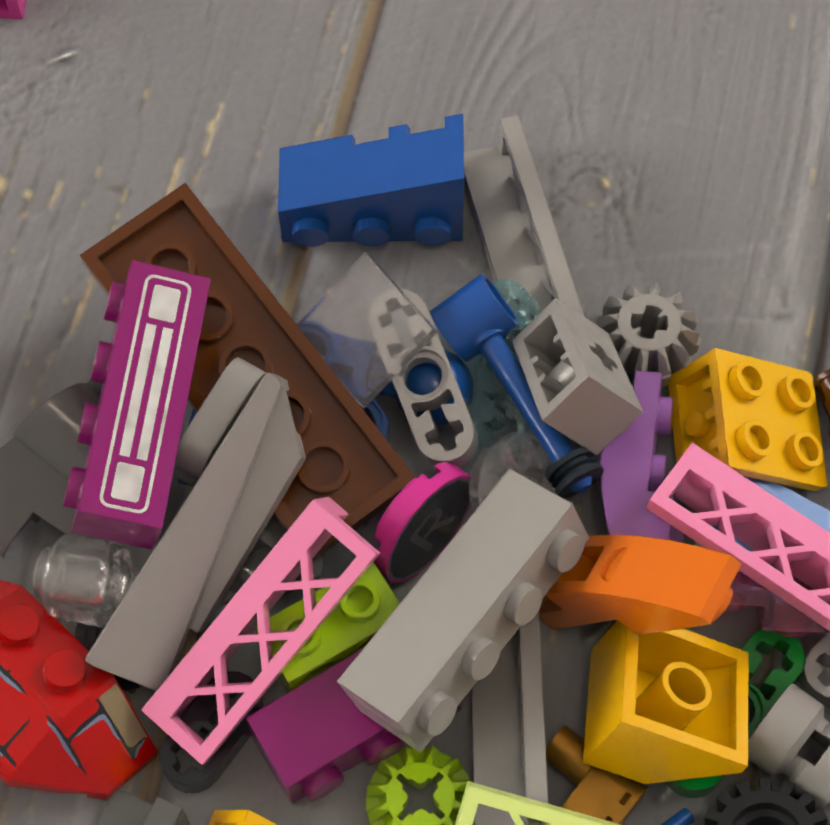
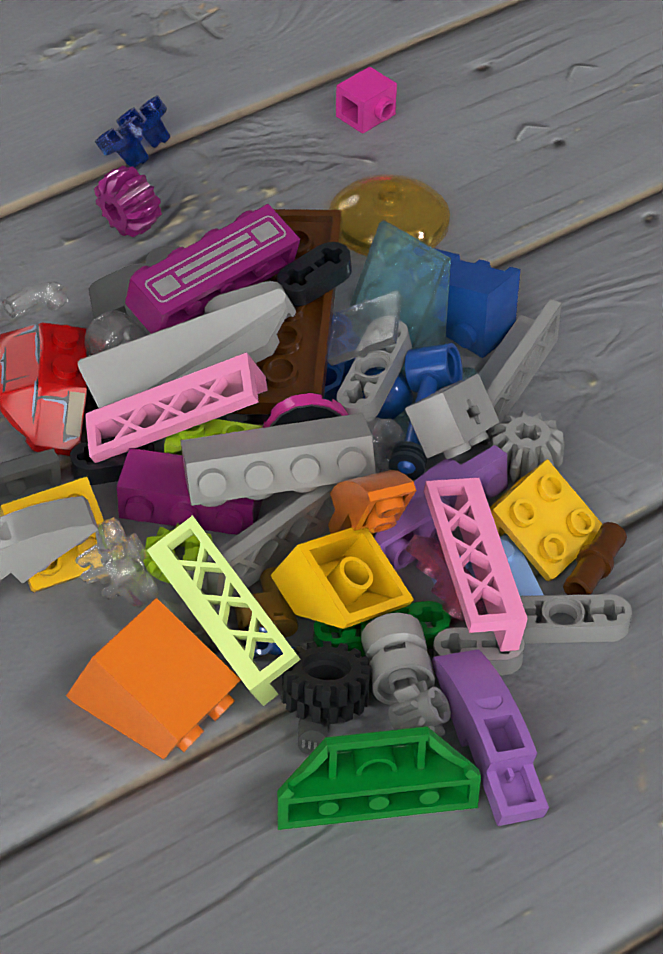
camera: 40 degrees right, 20 degrees down
none -> black beam [277,242,352,306]
none -> clear yellow dish [329,174,450,259]
none -> clear light blue slope [347,220,451,376]

